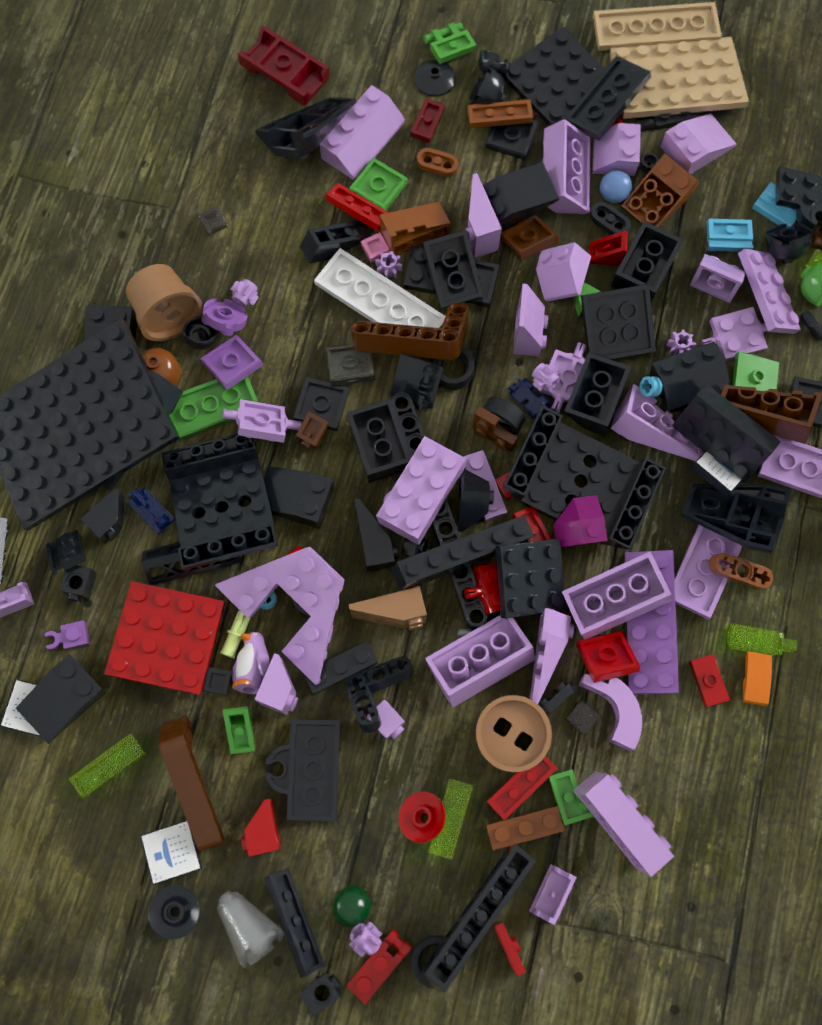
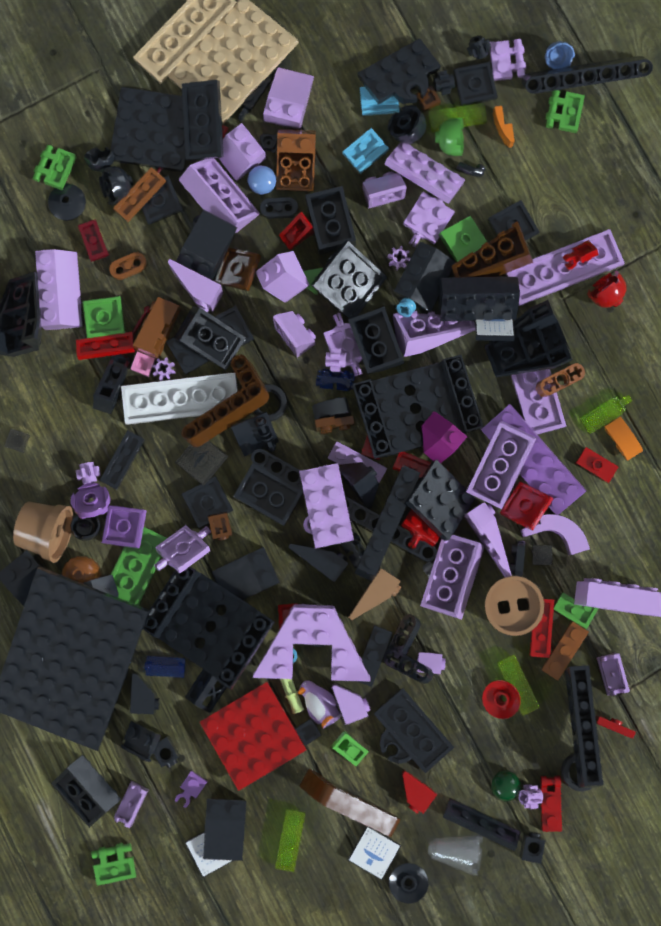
camera: 45 degrees left, 10 degrees up
none -> black plate [100,430,145,490]

